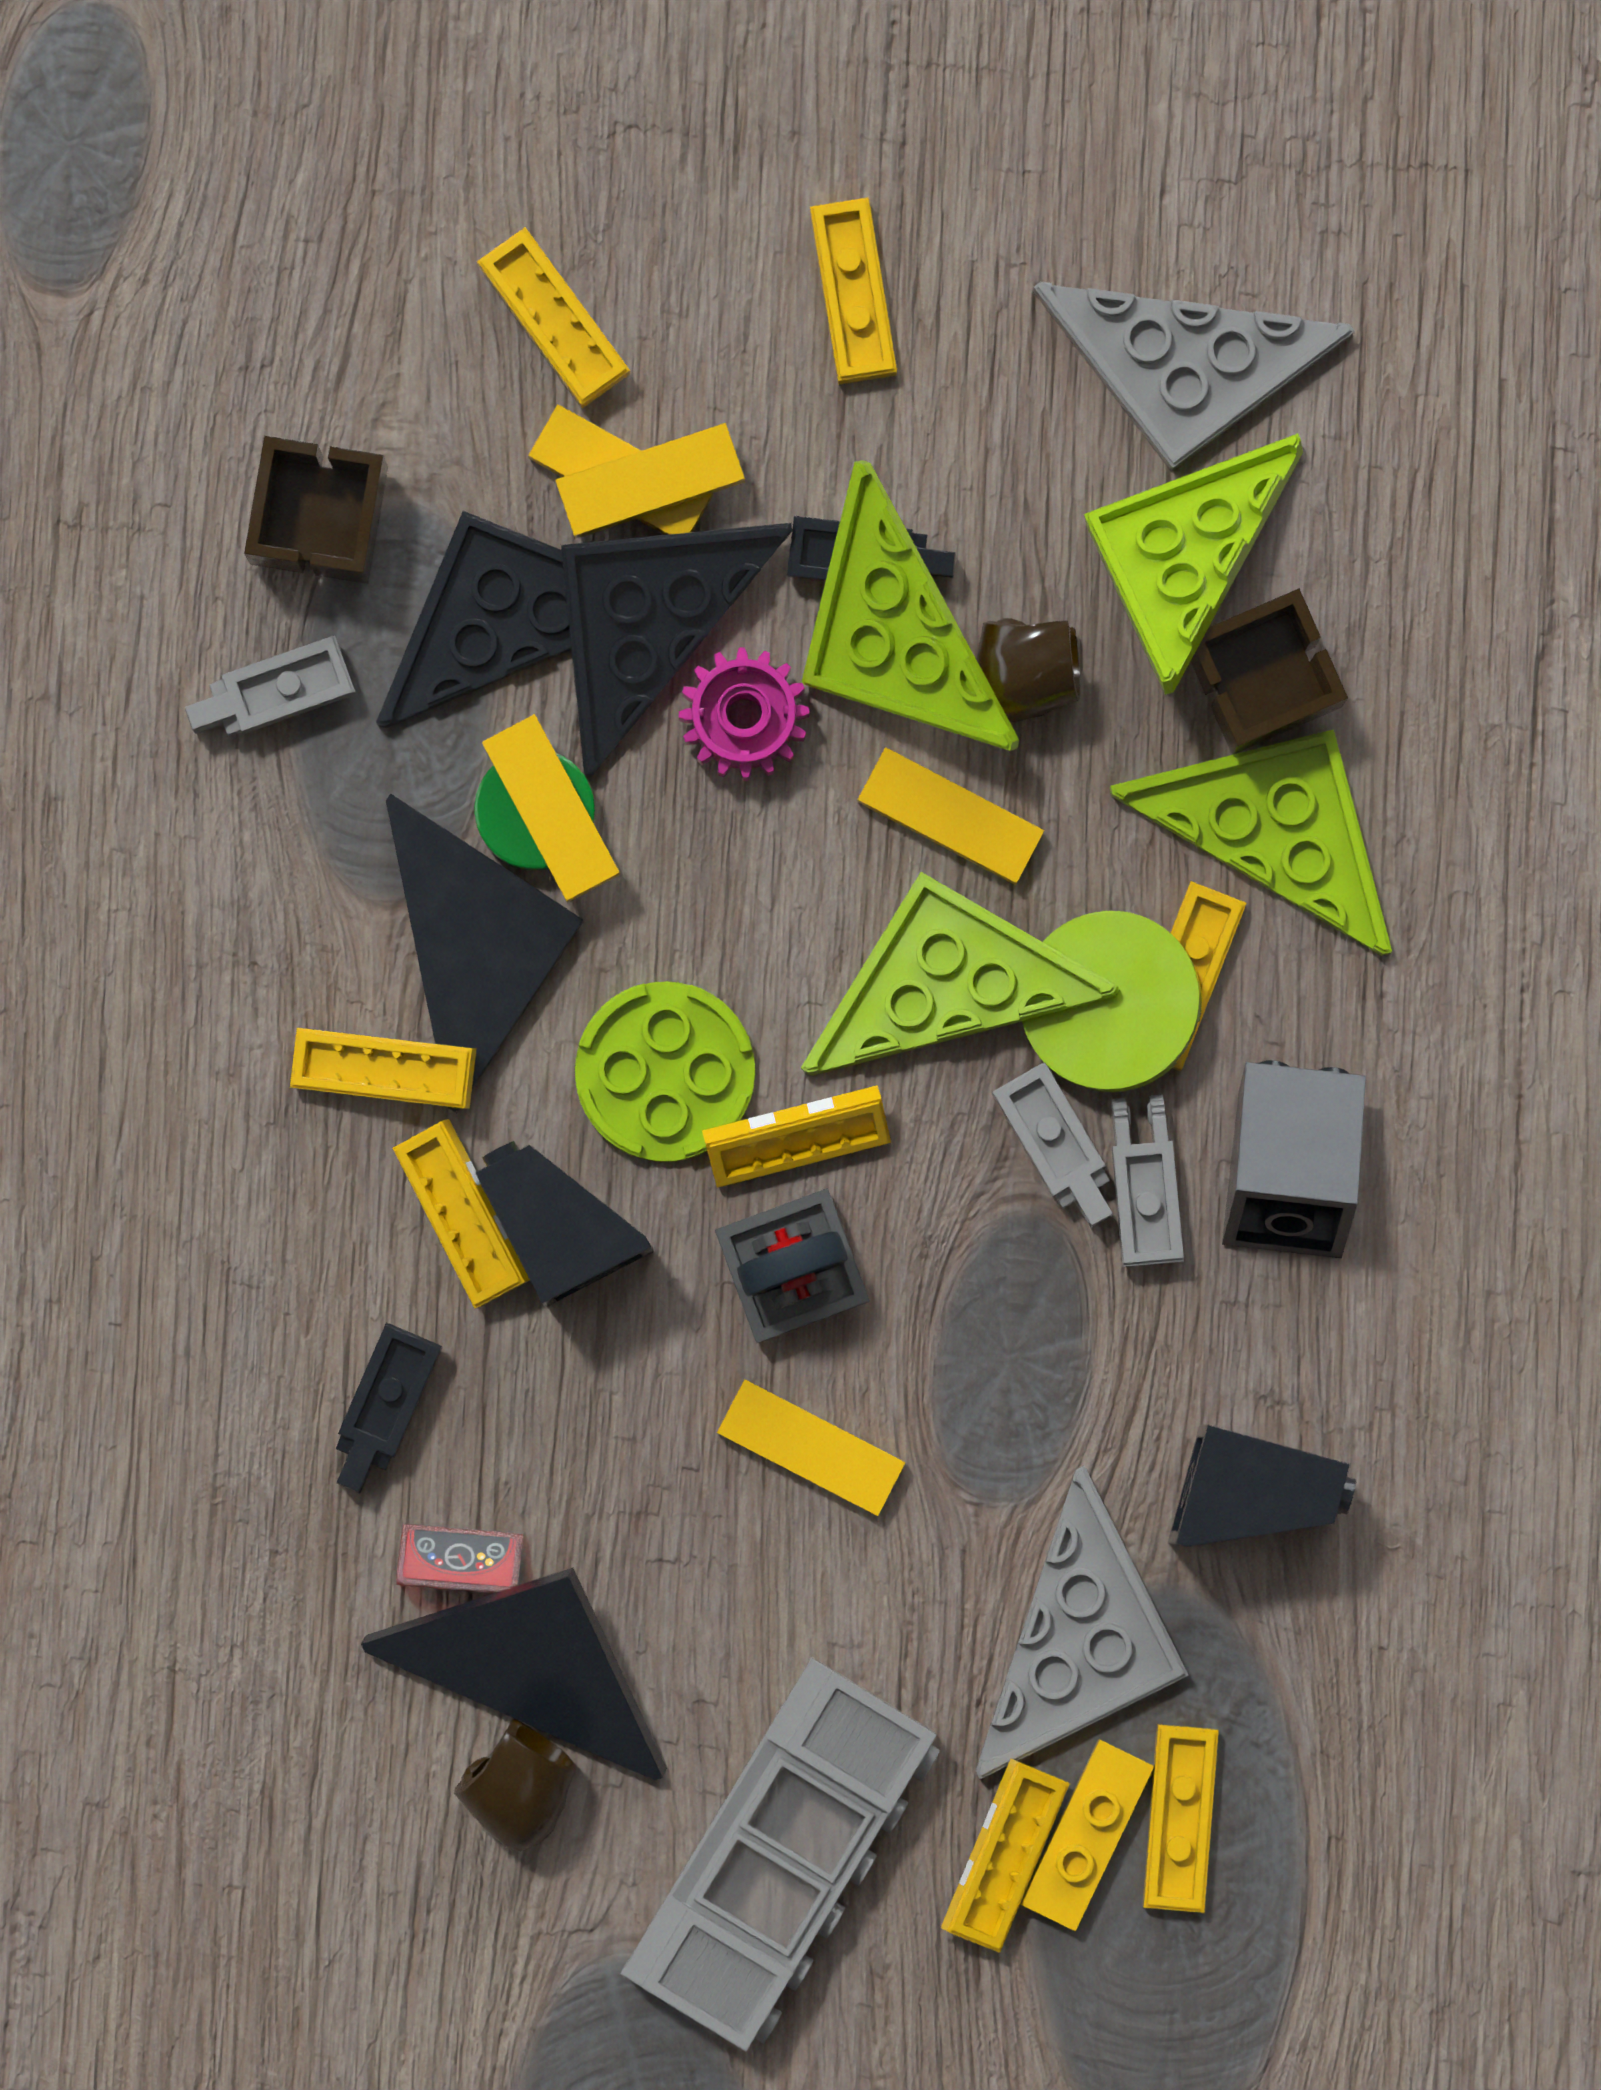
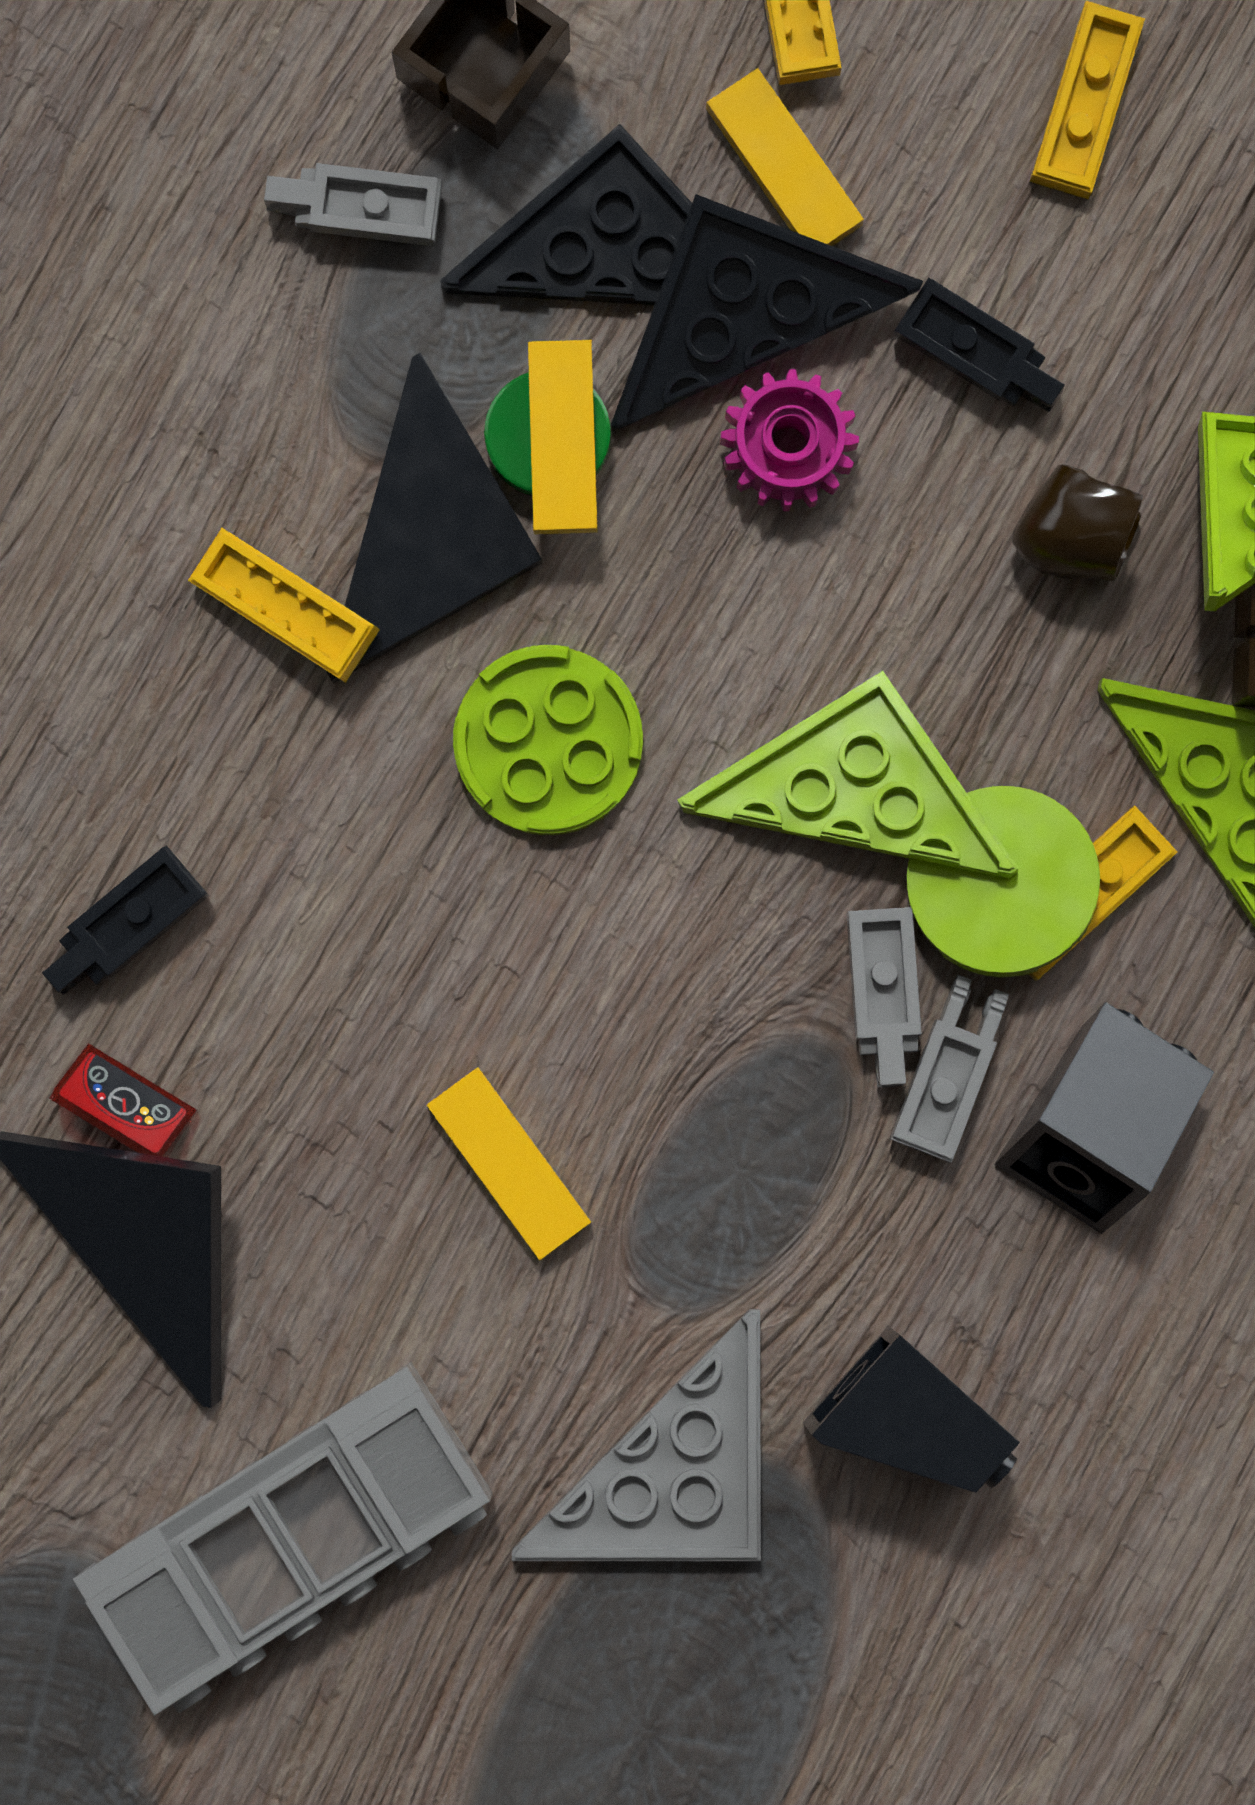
camera: 25 degrees right, 0 degrees up
yellow plate [392,1119,530,1309] -> none
dark brown piece [454,1719,576,1851] -> none
black slope [475,1141,654,1307] -> none
yellow tile [555,423,745,539] -> none
yellow plate [702,1085,892,1188] -> none
dark grey plate [715,1188,870,1344] -> none
lime tile [801,460,1019,751] -> none
yellow tile [857,747,1044,885] -> none
yellow plate [940,1758,1070,1953] -> none
yellow plate [1020,1739,1154,1931] -> none
yellow tile [1142,1724,1219,1913] -> none

